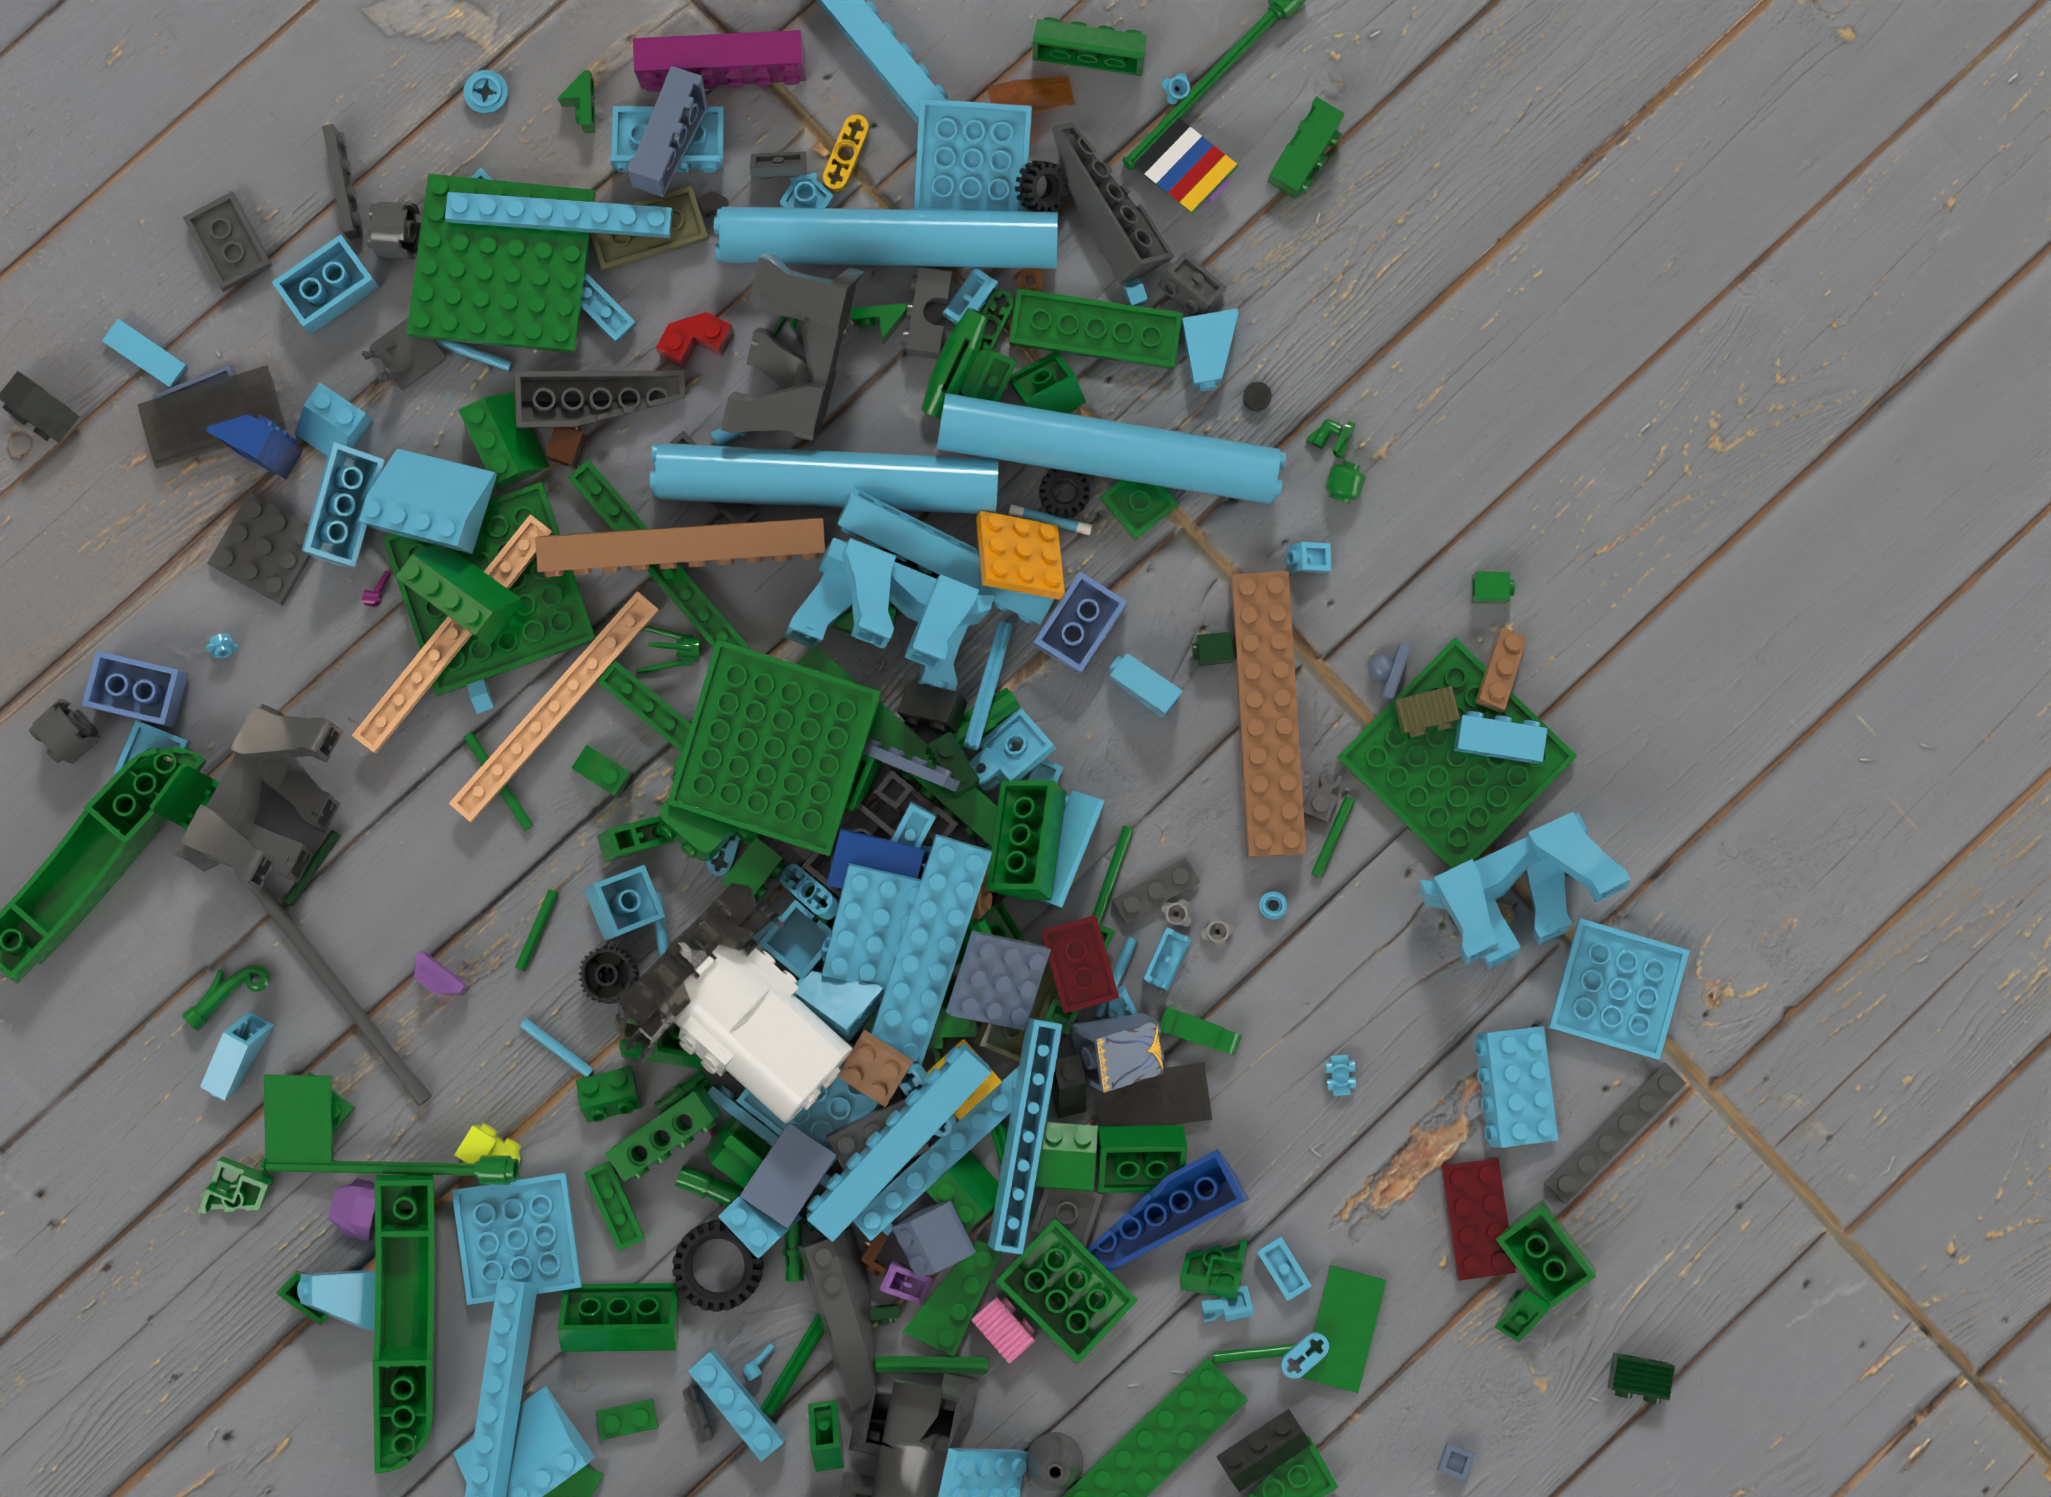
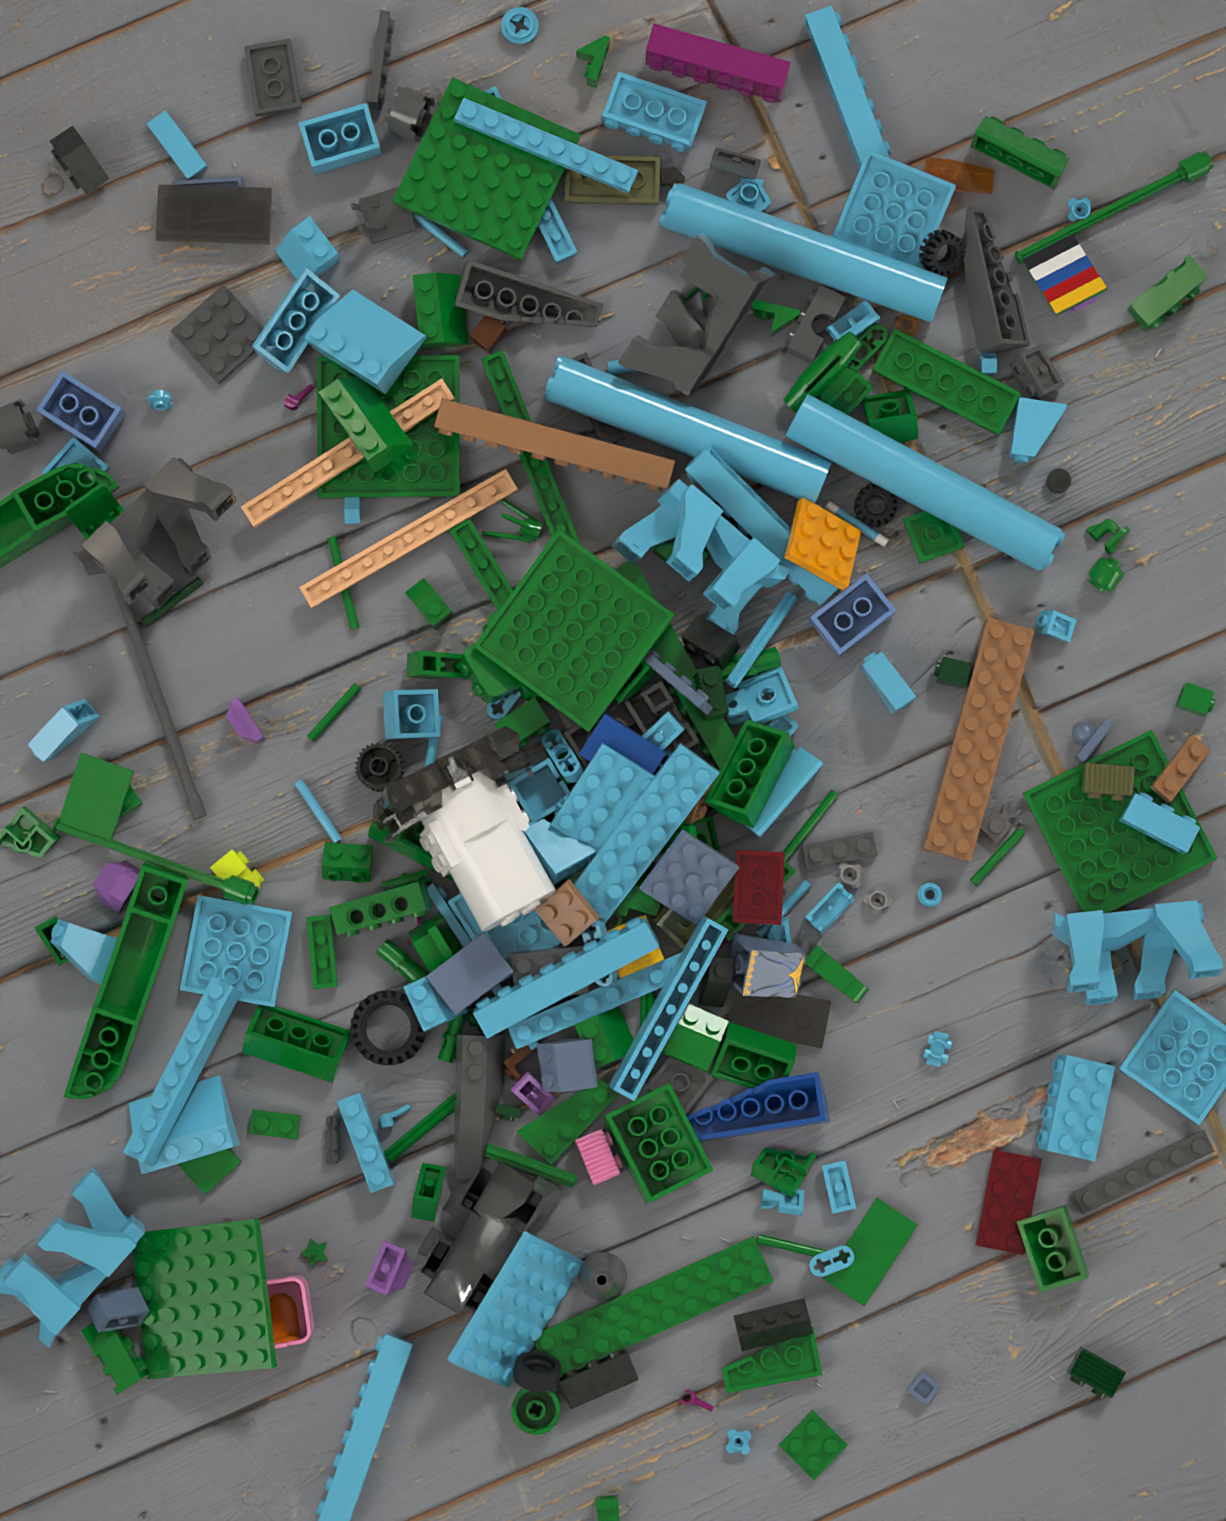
camera: 25 degrees right, 0 degrees up
green plant [182,965,270,1031] -> none
blue slope [206,415,303,479] -> none
sand blue wedge [627,66,708,197] -> none
red brick [656,312,735,368] -> none
yellow beam [823,114,869,193] -> none
green slope [1495,1289,1550,1342] -> none

